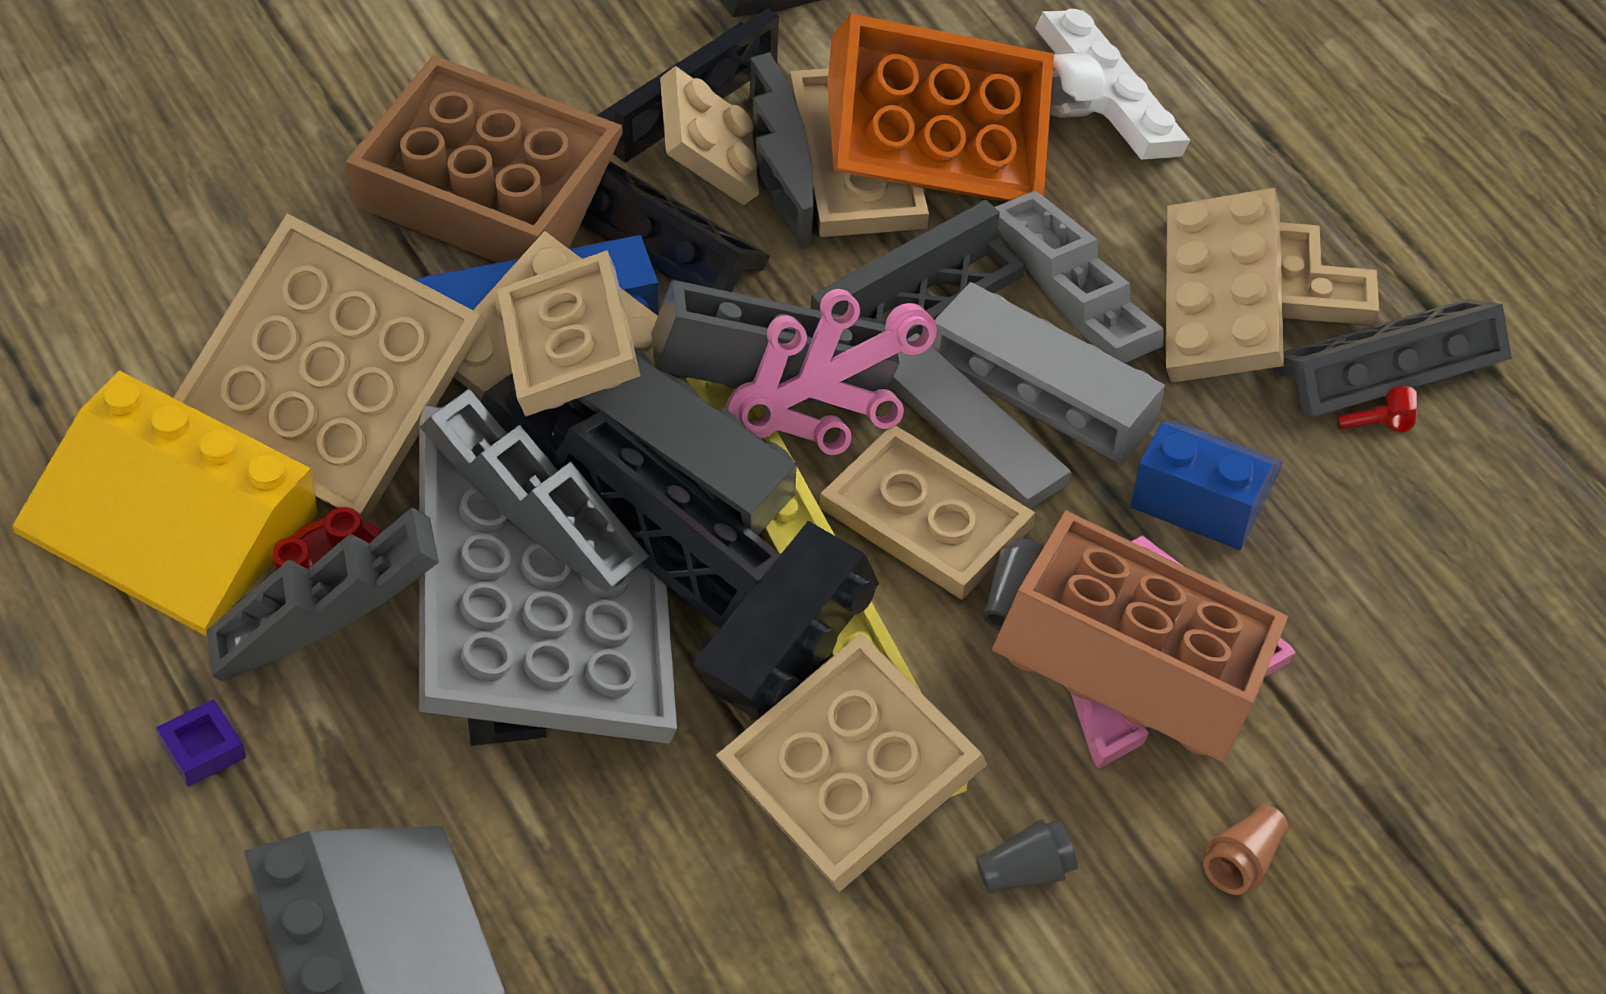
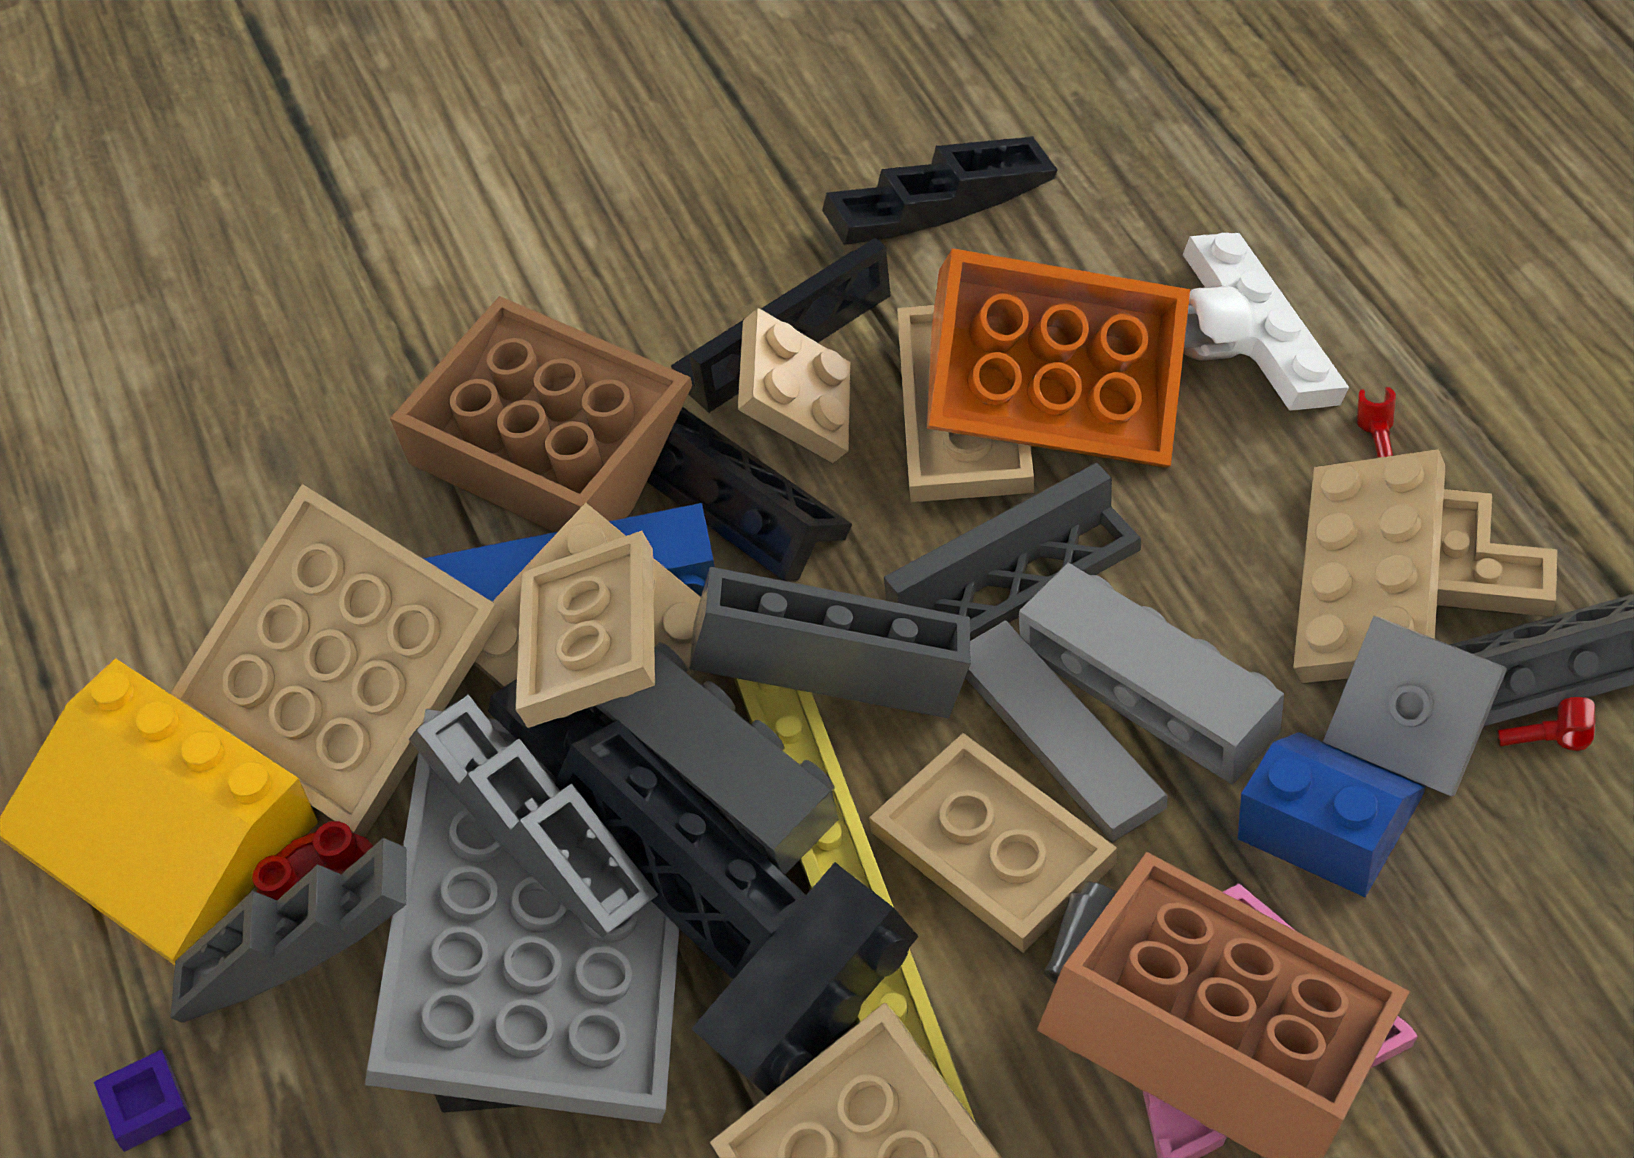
camera: 15 degrees right, 0 degrees up
bright pink plant [726,289,937,455] -> none
dark grey slope [750,52,813,248] -> none
light grey slope [995,190,1163,363] -> none
none -> light grey plate [1323,616,1507,796]
none -> red hand [1357,387,1396,458]

